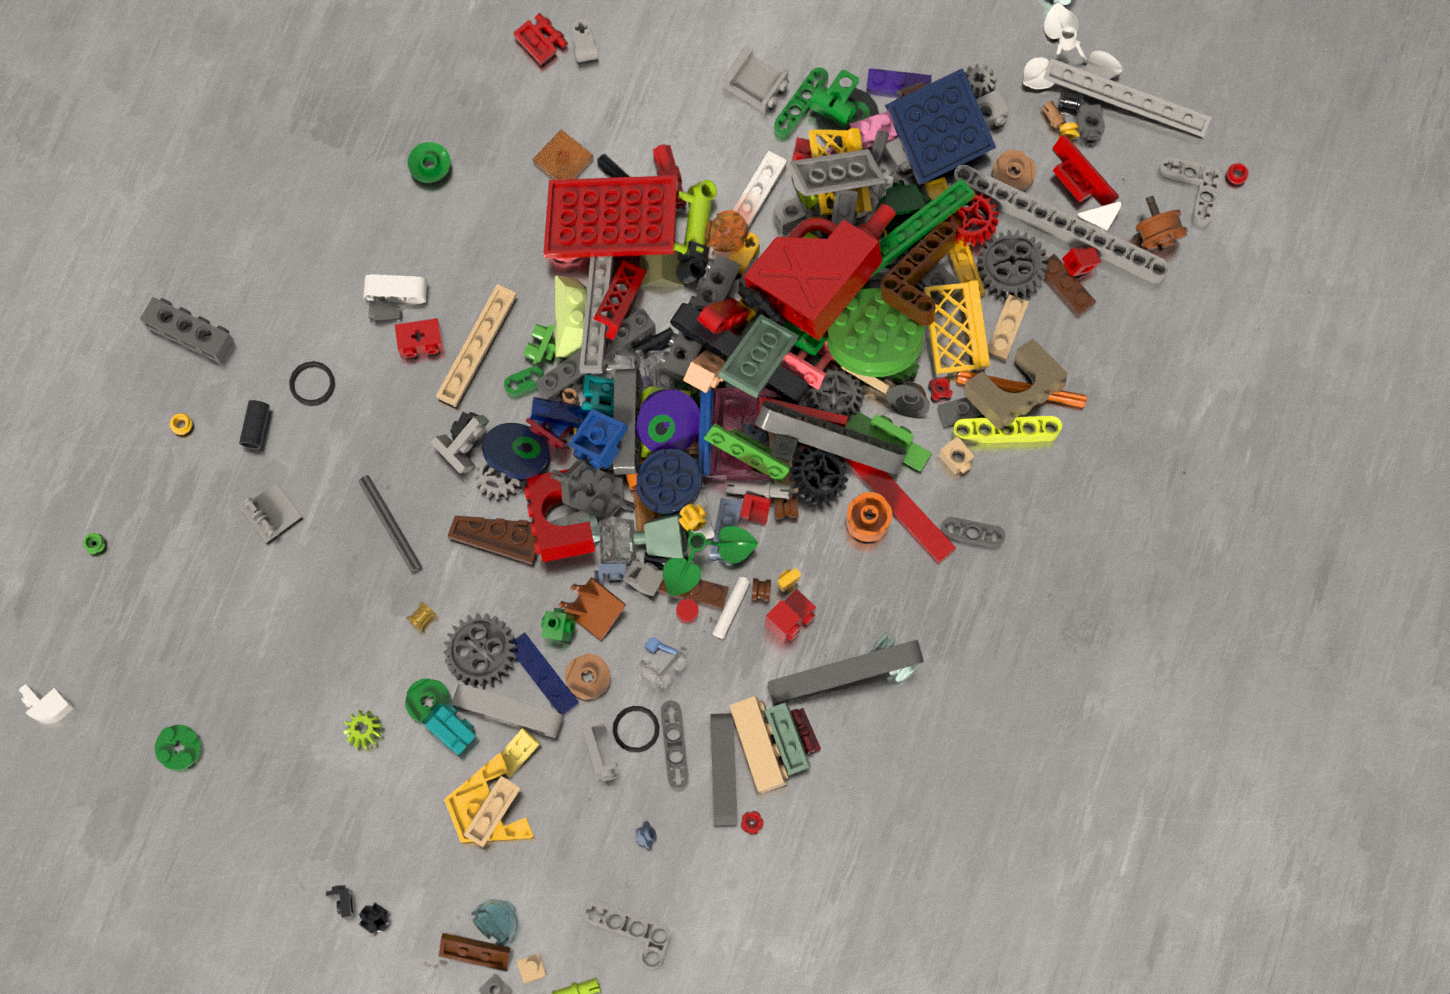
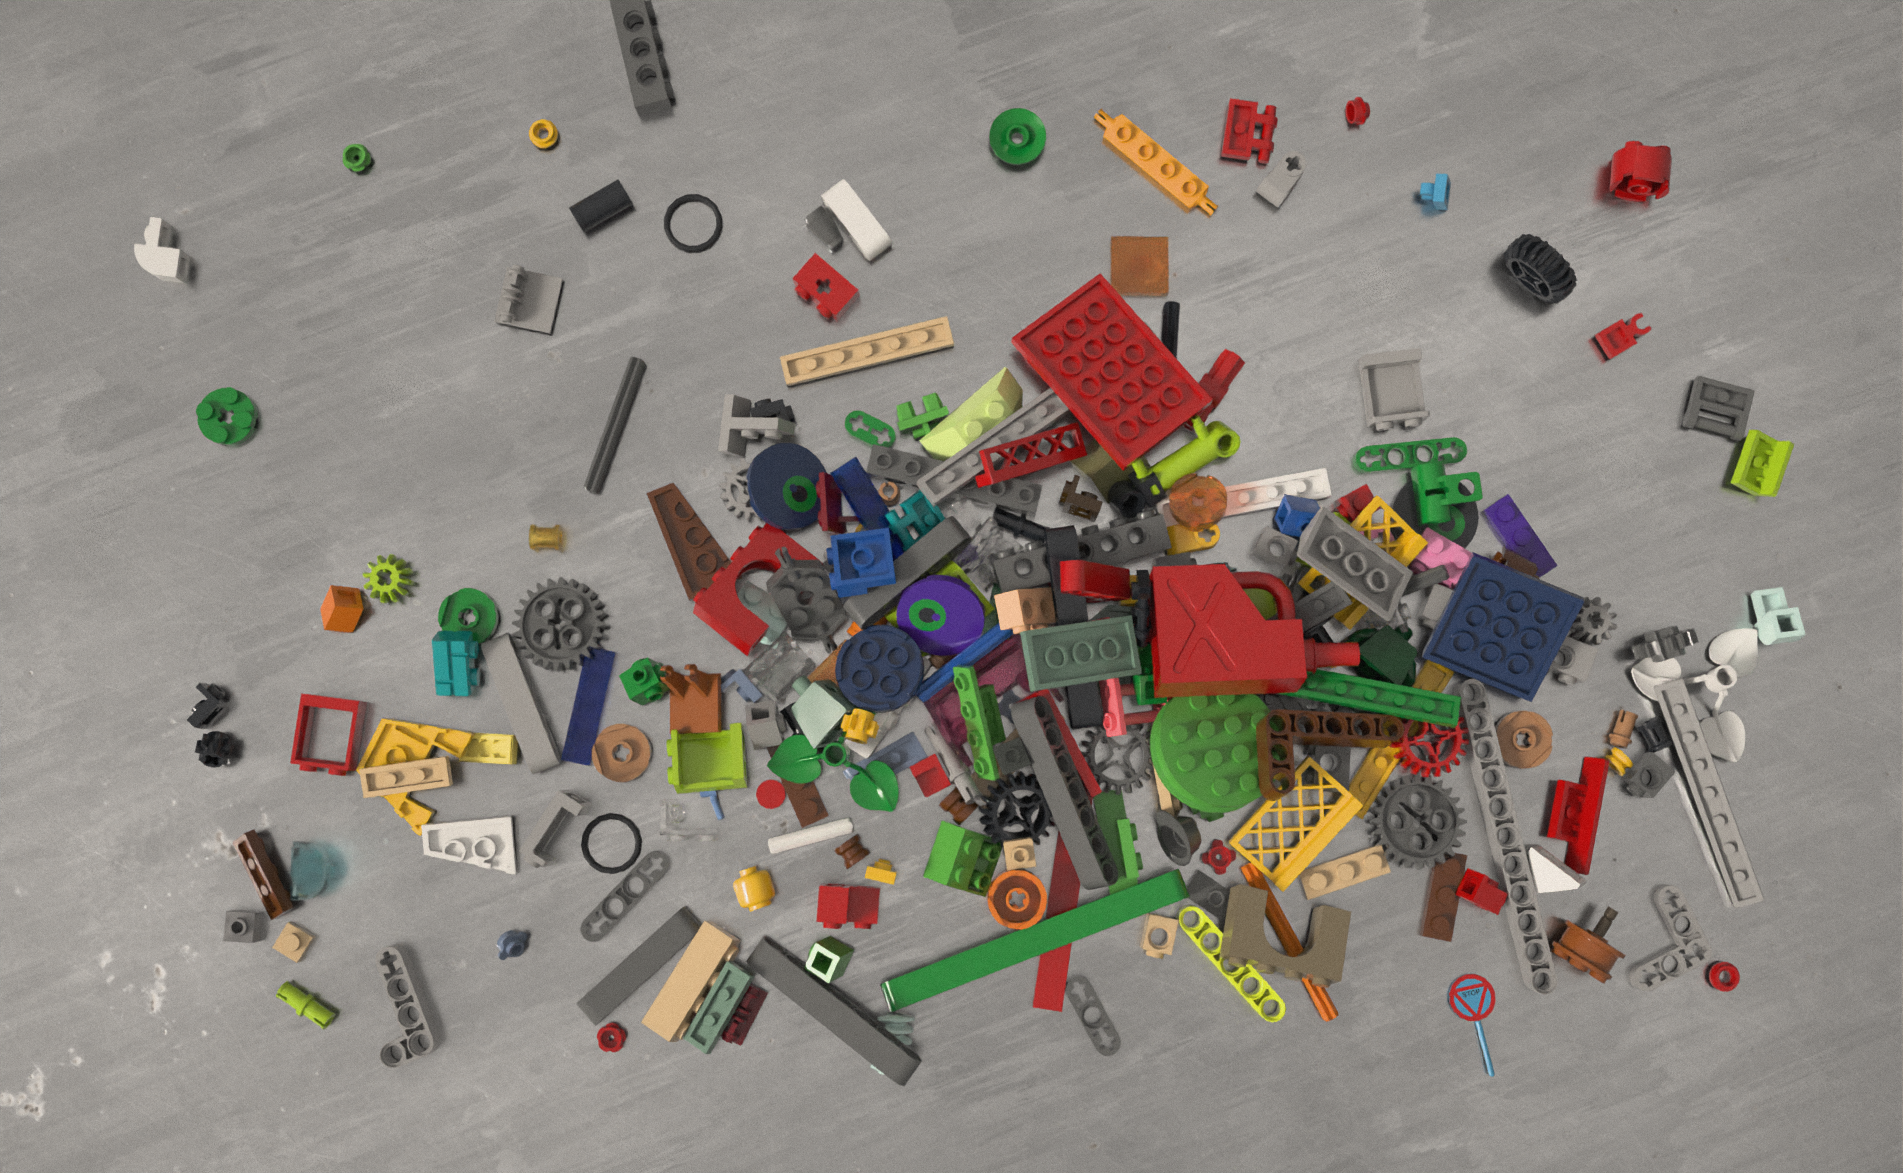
camera: 50 degrees right, 10 degrees up
none -> red window [290,693,367,776]
none -> orange panel [320,585,364,633]
none -> white wing [421,815,517,875]
none -> lime panel [666,723,747,794]
none -> yellow head [733,866,776,912]
none -> bright green brick [804,936,854,983]
none -> green beam [880,869,1190,1013]
none -> bright green slope [923,821,1002,897]
none -> tan bracket [1003,837,1036,871]
none -> dark brown bracket [1059,475,1103,522]
none -> light orange plate [1094,108,1219,216]
none -> blue brick [1274,494,1320,537]
none -> piece [1448,974,1496,1077]
none -> dark grey gear [1632,626,1699,663]

